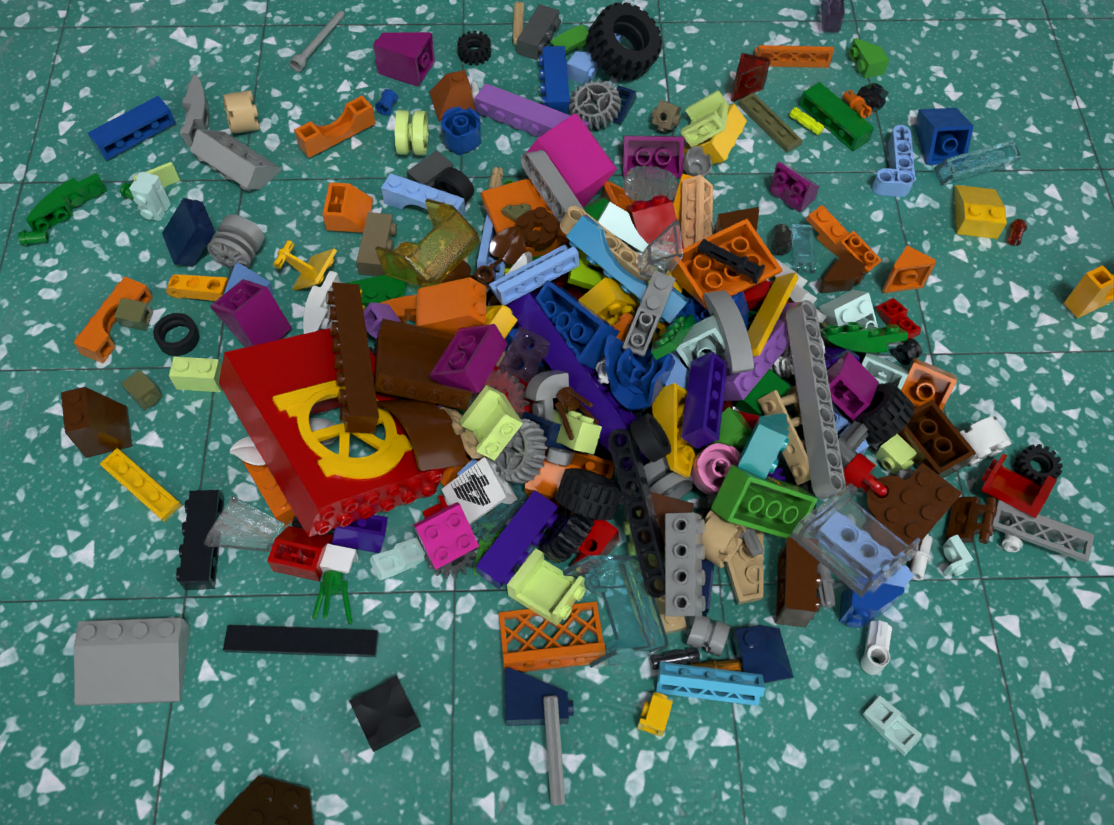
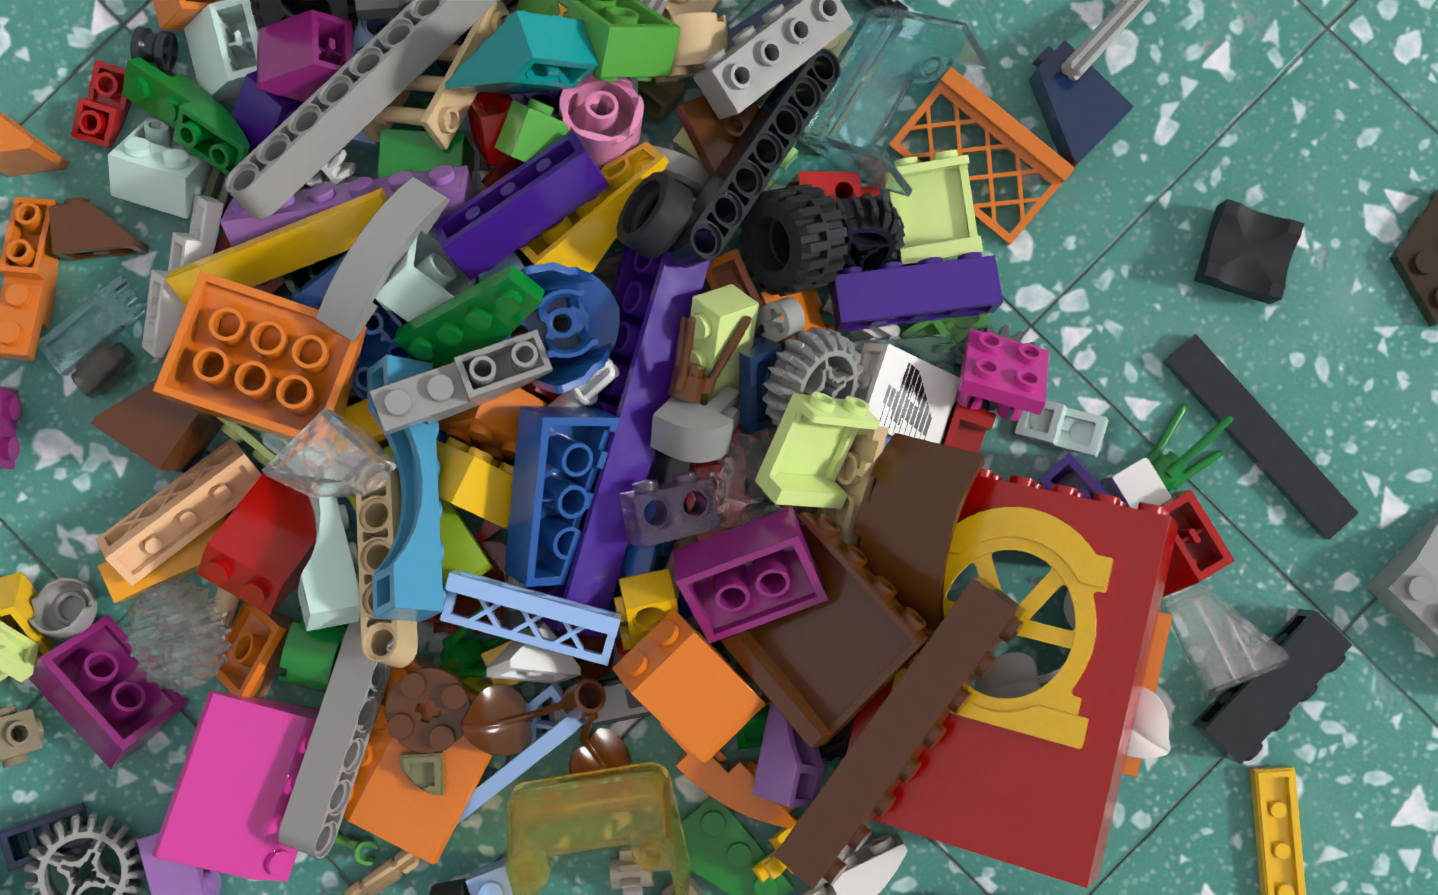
camera: 135 degrees left, 25 degrees up
black pin [697,239,766,284] -> none

